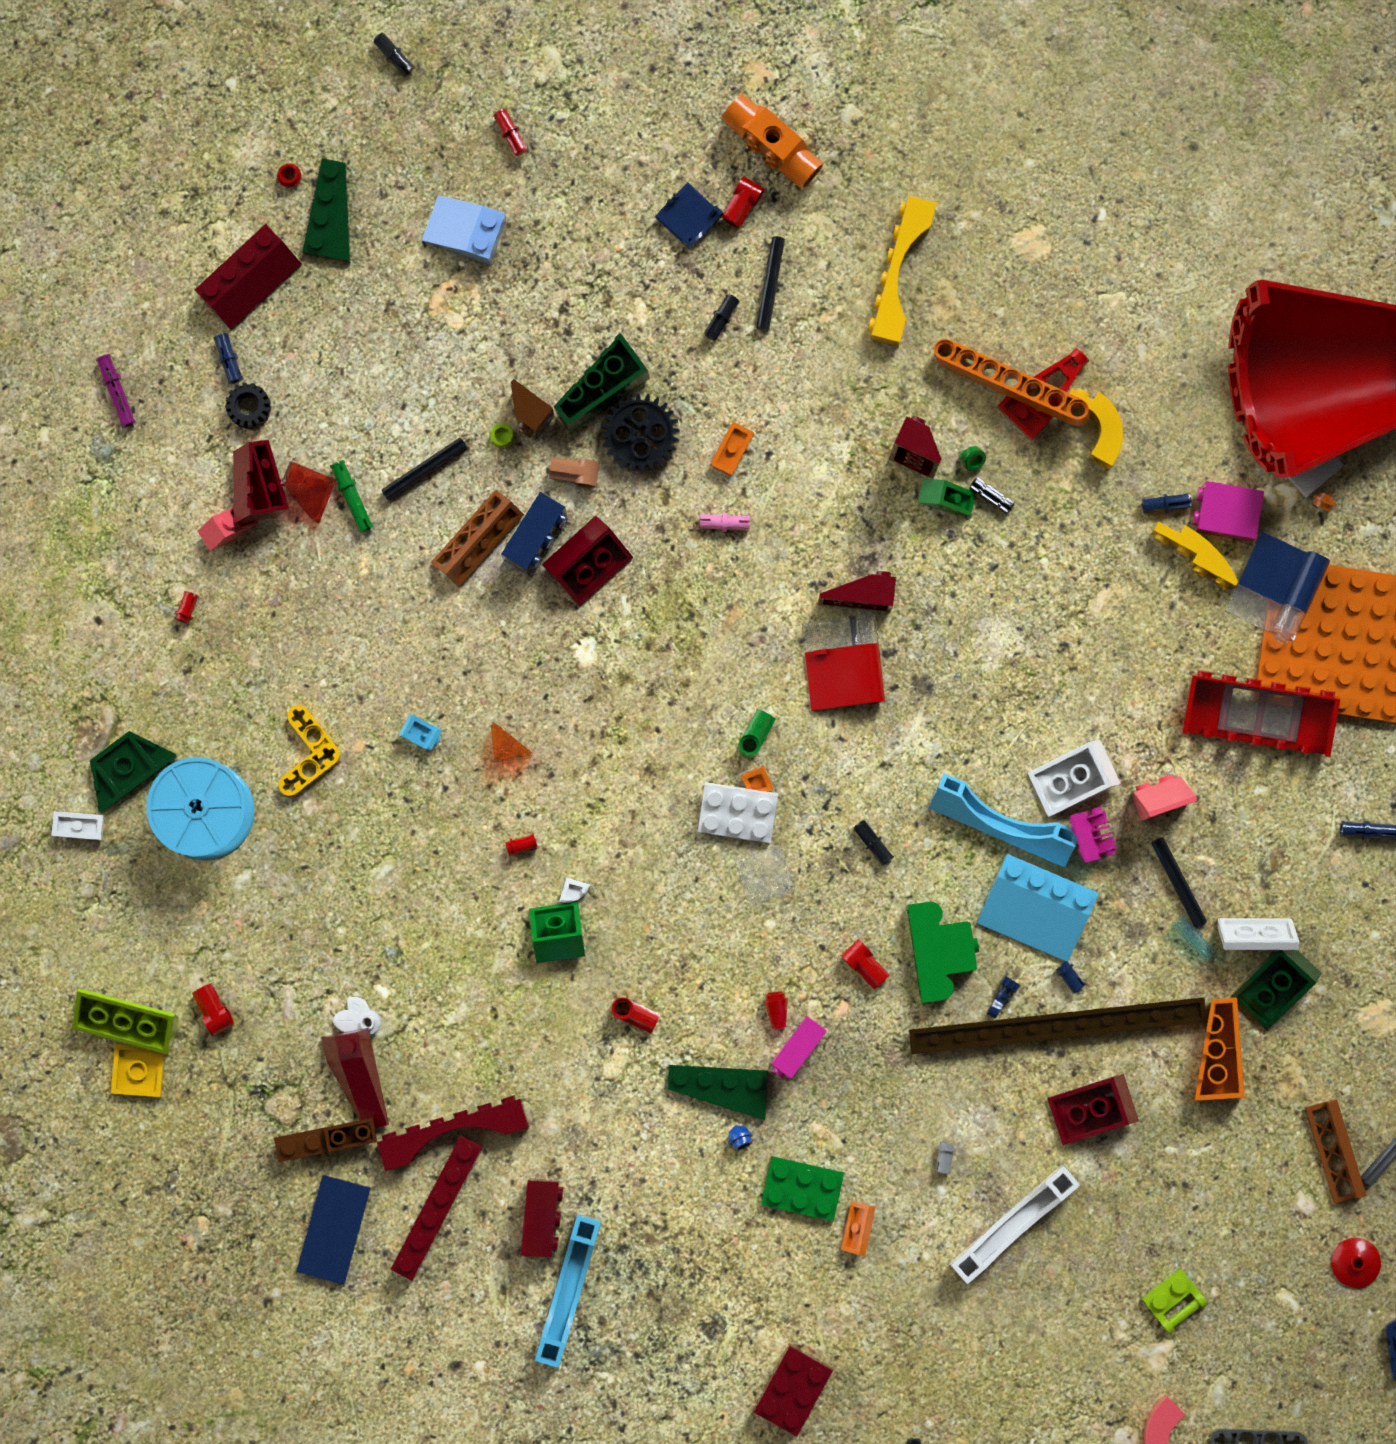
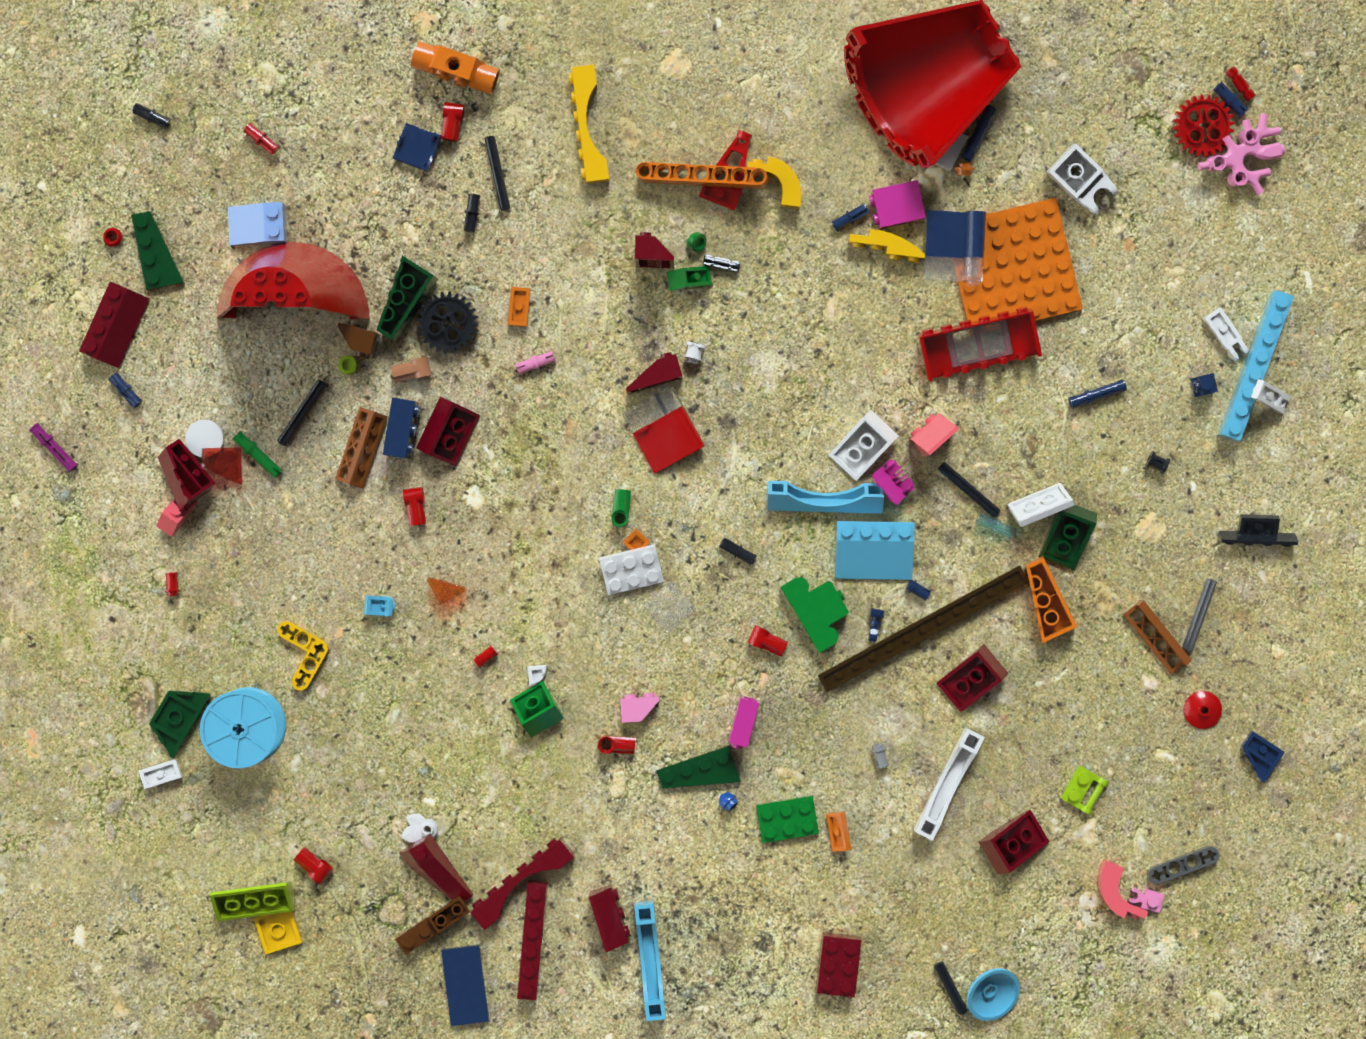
camera: 25 degrees left, 5 degrees up
black tyre [225,383,271,429] -> none
red cone [764,991,788,1029] -> none
none -> white tile [185,420,224,458]
none -> red cone [216,242,370,320]
none -> red piece [403,487,426,526]
none -> bright pink slope [620,693,659,723]
none -> white brick [683,342,706,364]
none -> dark blue pin [961,105,997,162]
none -> dark red slope [979,809,1050,874]

